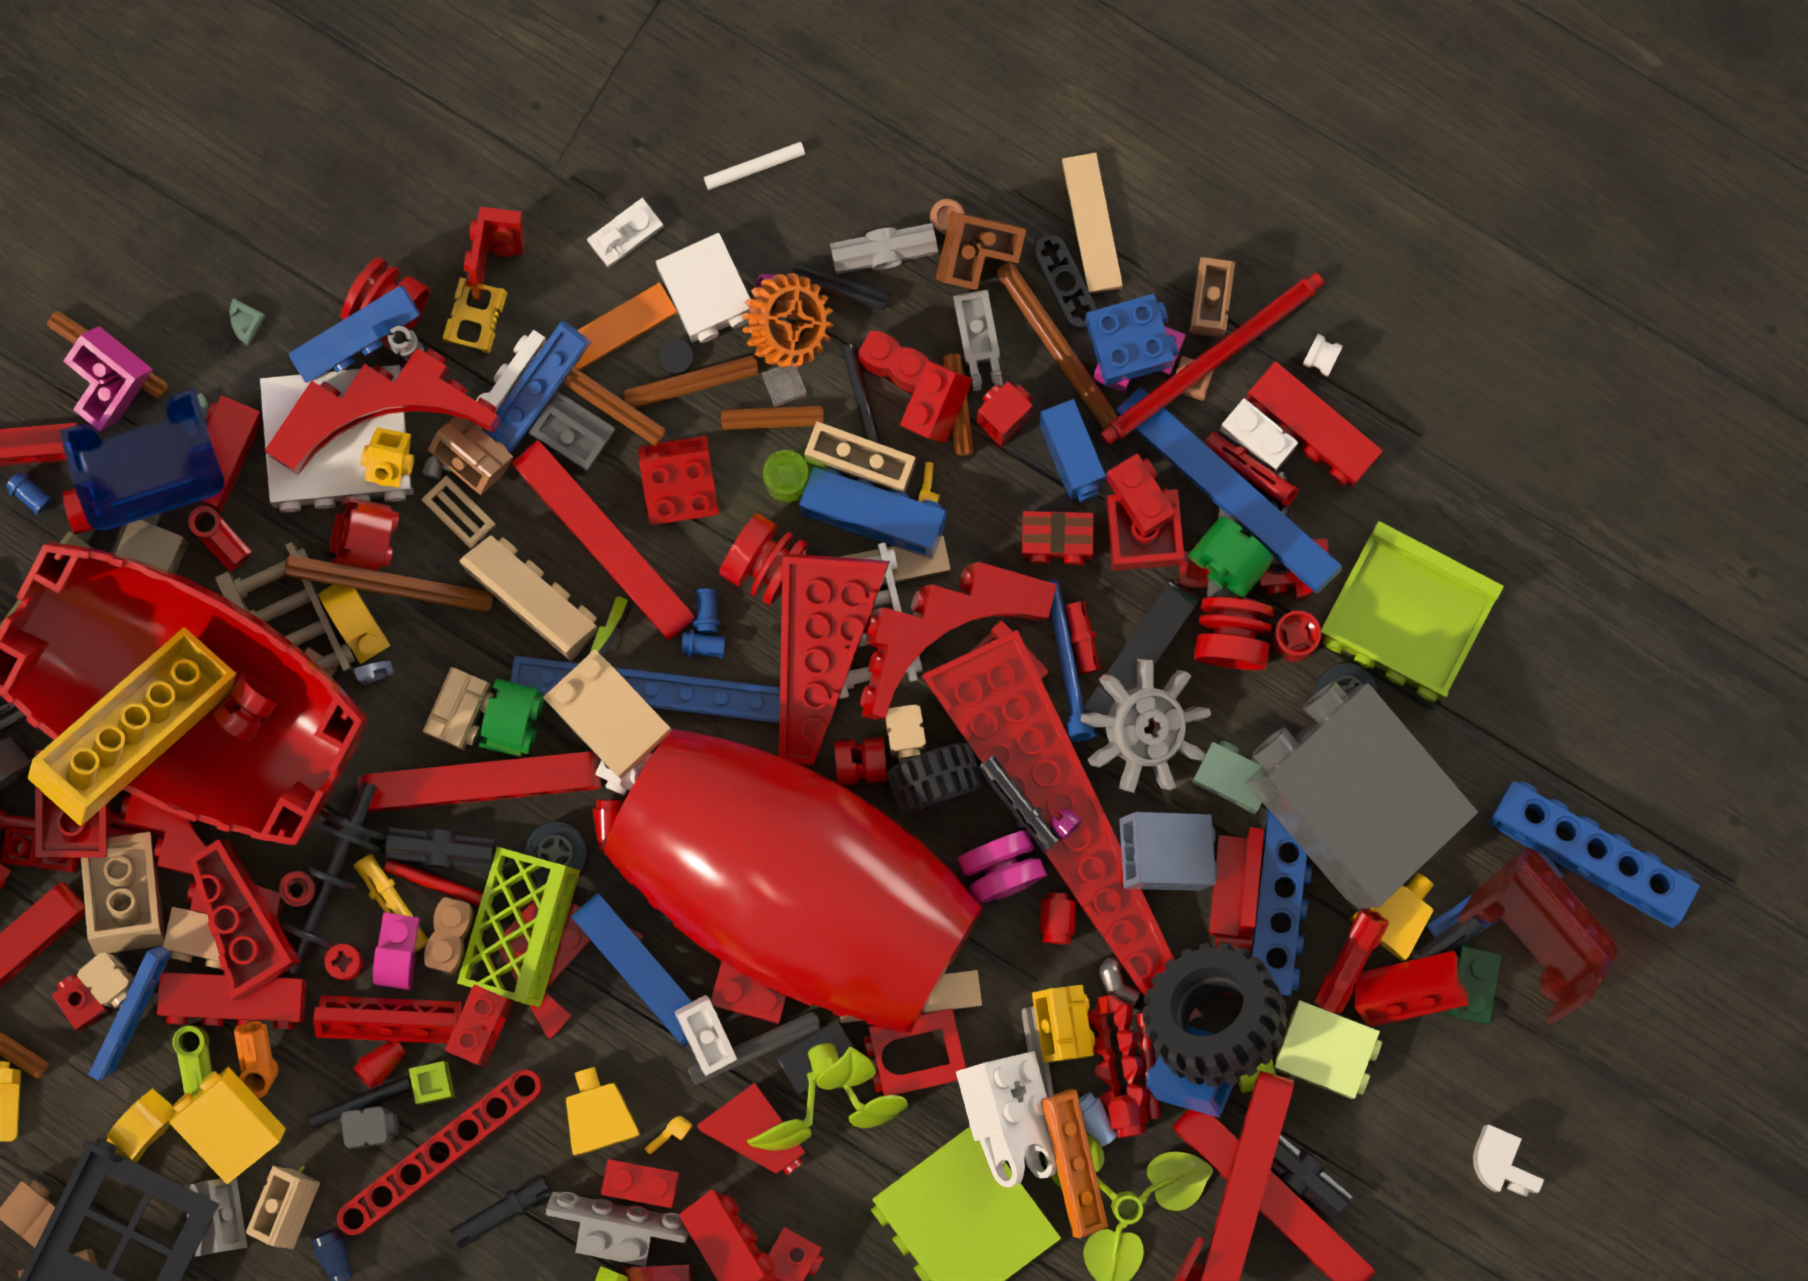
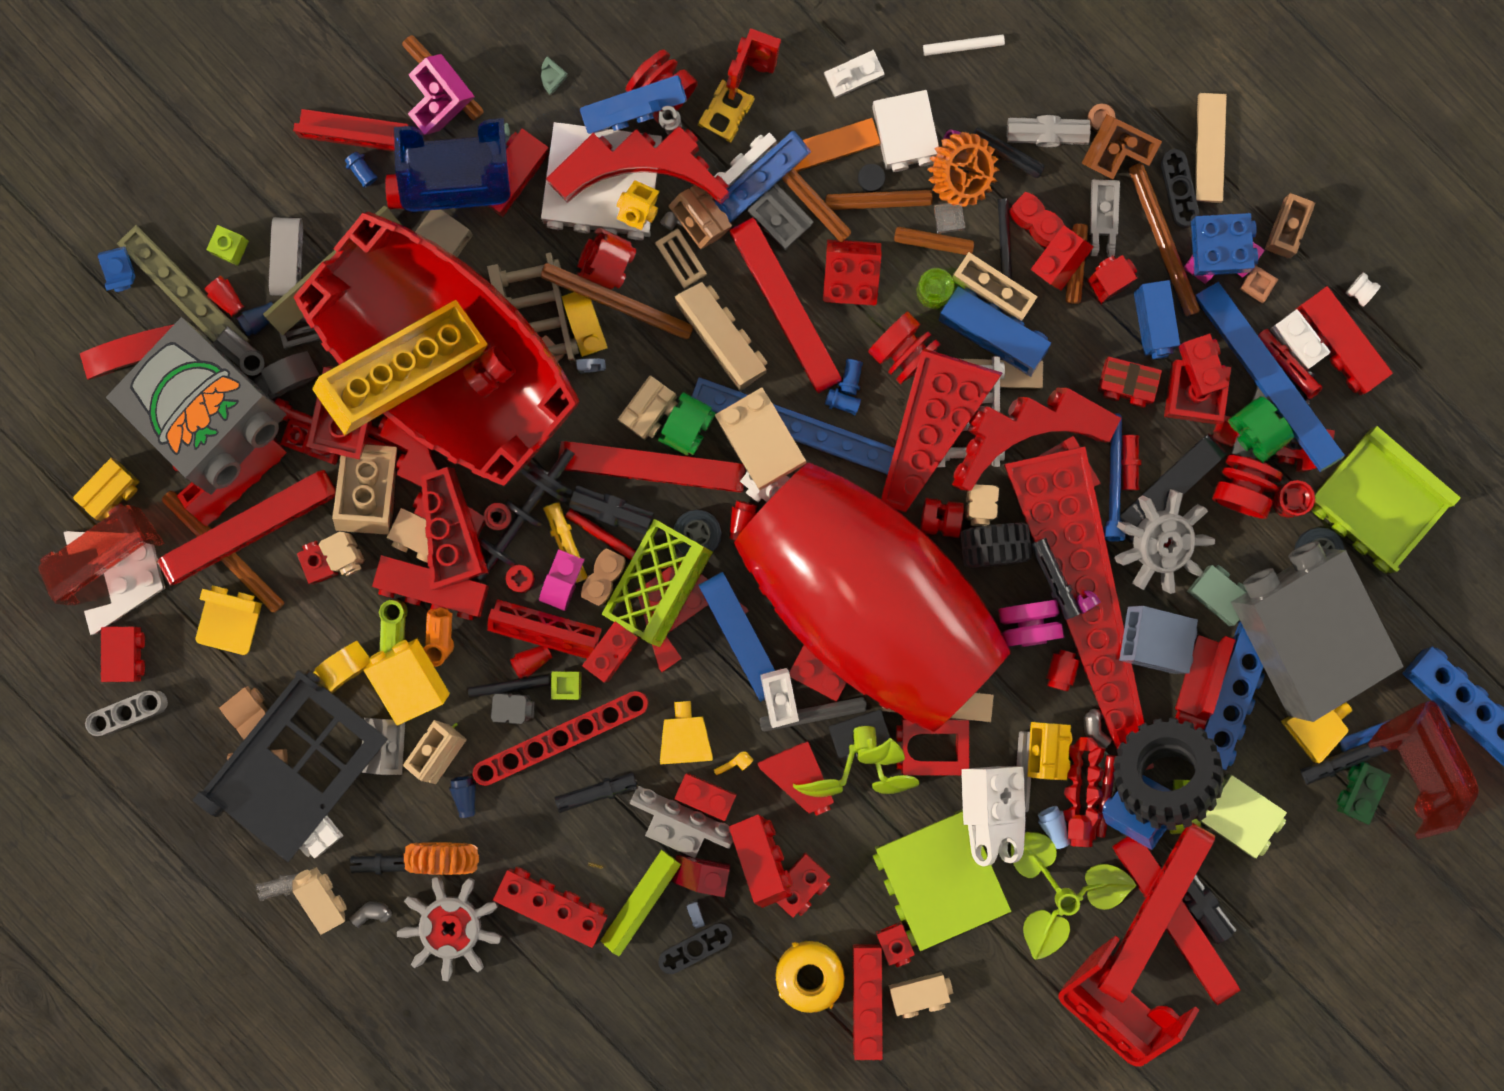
camera: 15 degrees right, 5 degrees up
blue tile [88,946,171,1081] -> none
red piece [188,506,253,573] -> none
lime sticker [590,596,633,657] -> none
yellow hand [918,462,940,503] -> none
orange tile [1041,1089,1108,1238] -> none
red piece [1099,272,1324,446] -> none
red axle [1313,908,1389,1014] -> none
red panel [1355,951,1468,1027] -> none
white brick [1473,1125,1544,1197] -> none

